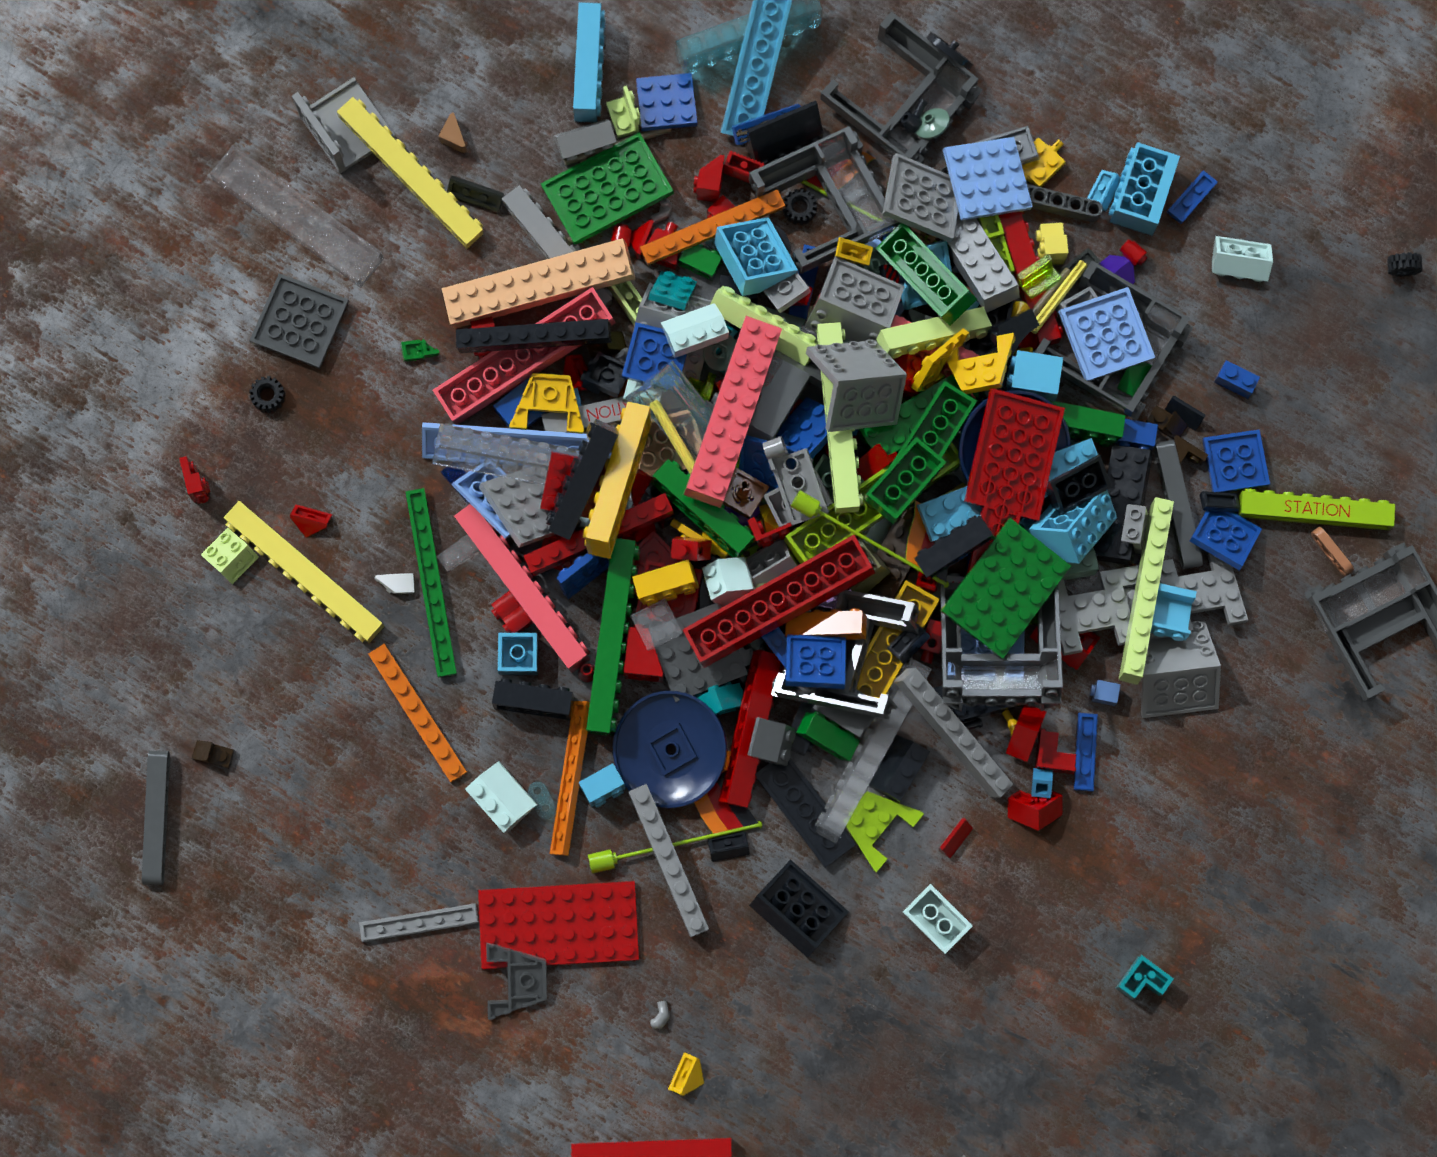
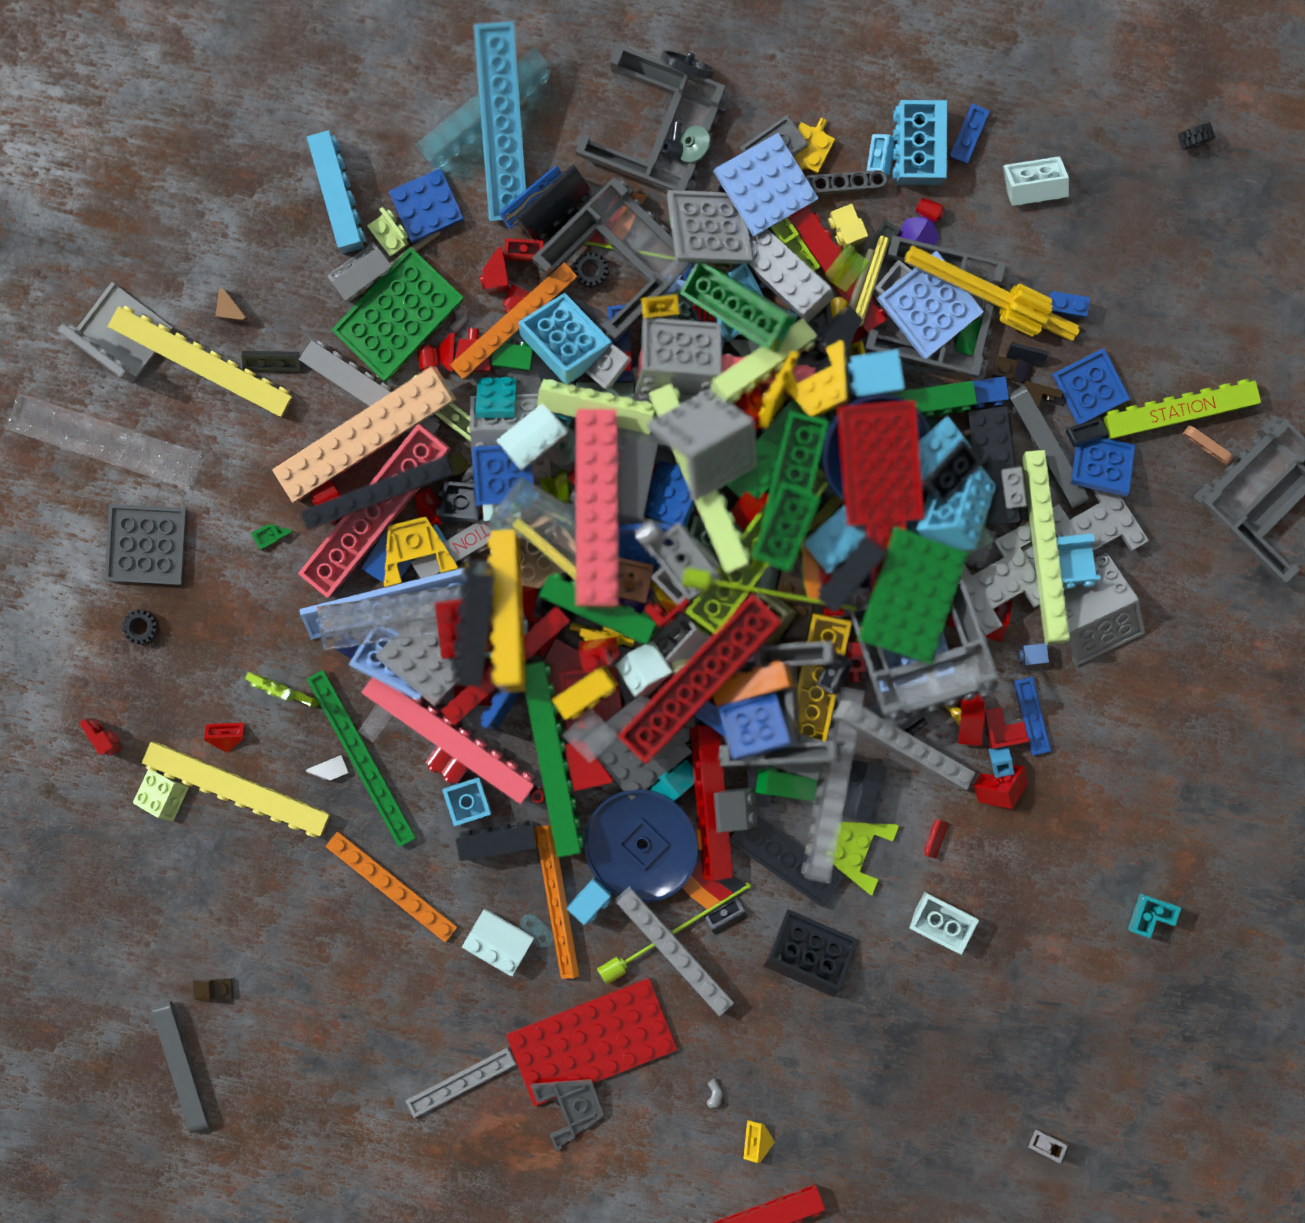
camera: 15 degrees left, 10 degrees up
none -> lime wing [245,672,319,708]
none -> yellow axle [905,246,1080,341]

